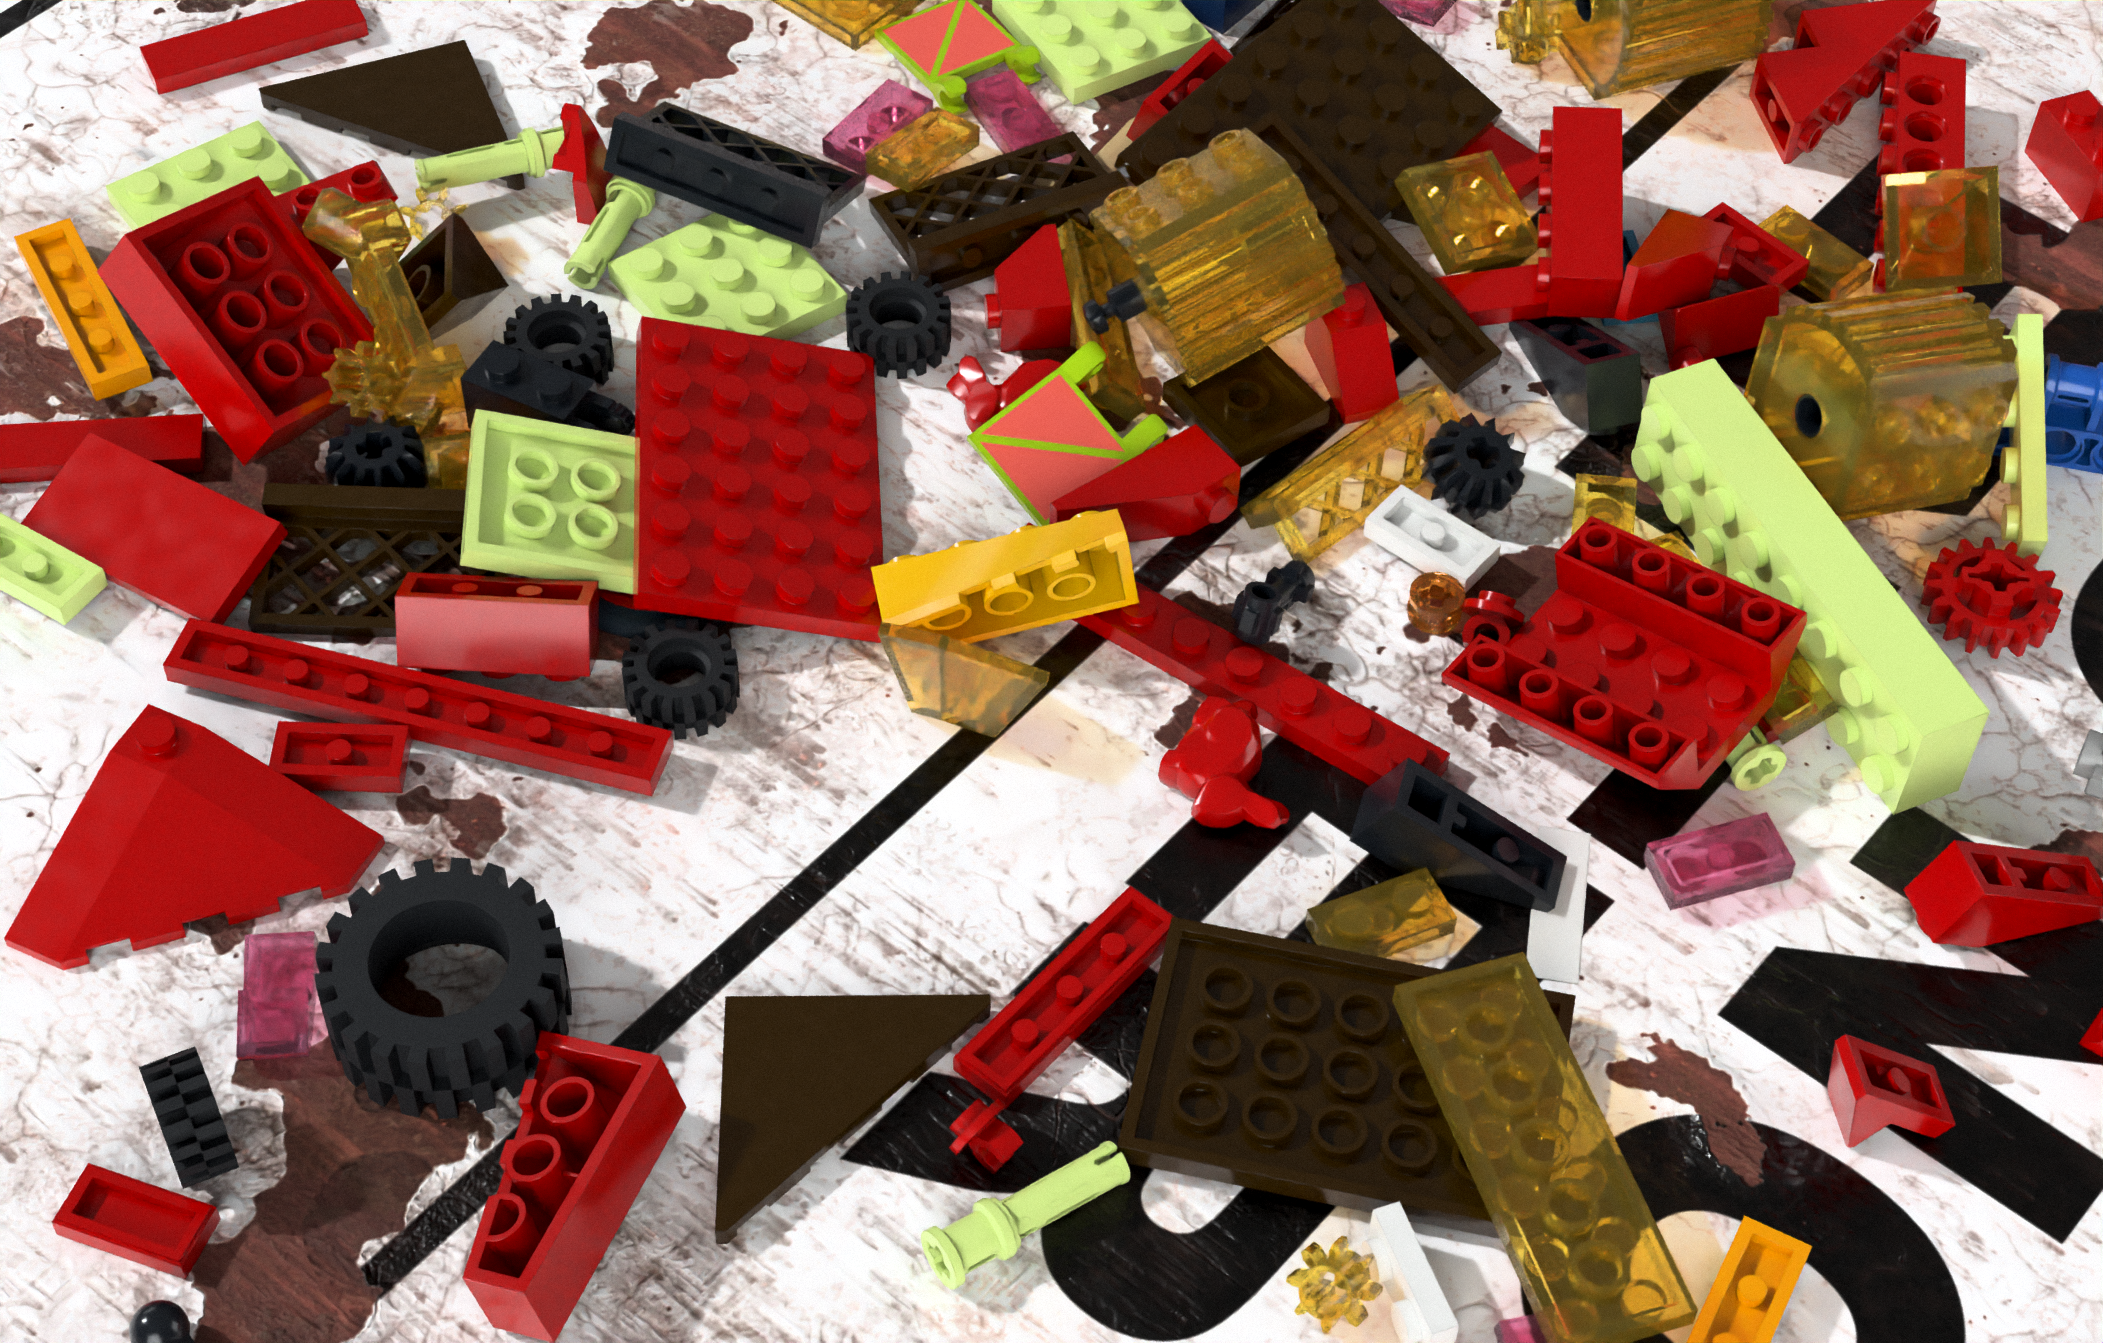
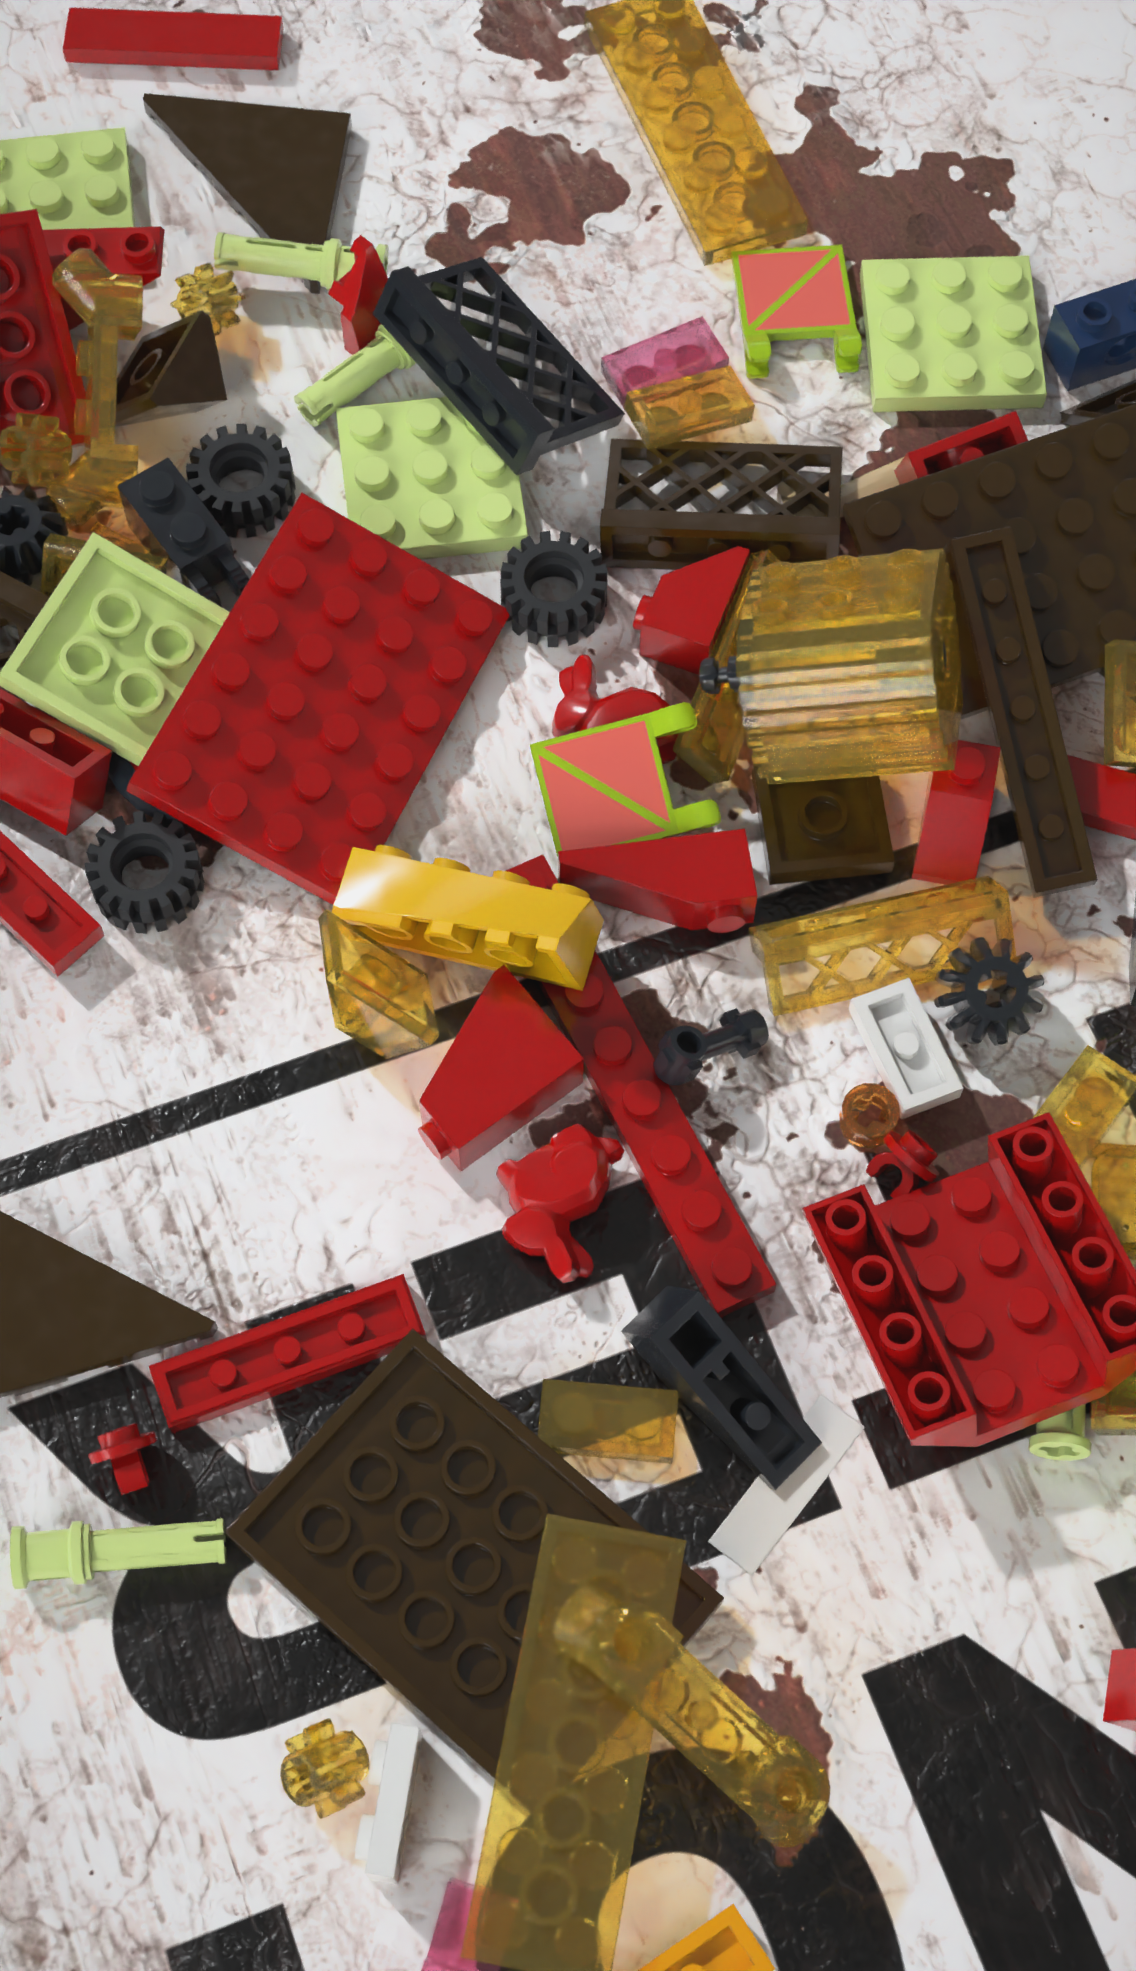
camera: 30 degrees right, 15 degrees up
clear pink plate [964,69,1062,154] -> none
clear pink plate [1643,812,1796,911] -> none
red slope [1828,1034,1956,1148] -> none
none -> red slope [418,965,584,1171]
none -> clear yellow plate [554,1585,831,1847]

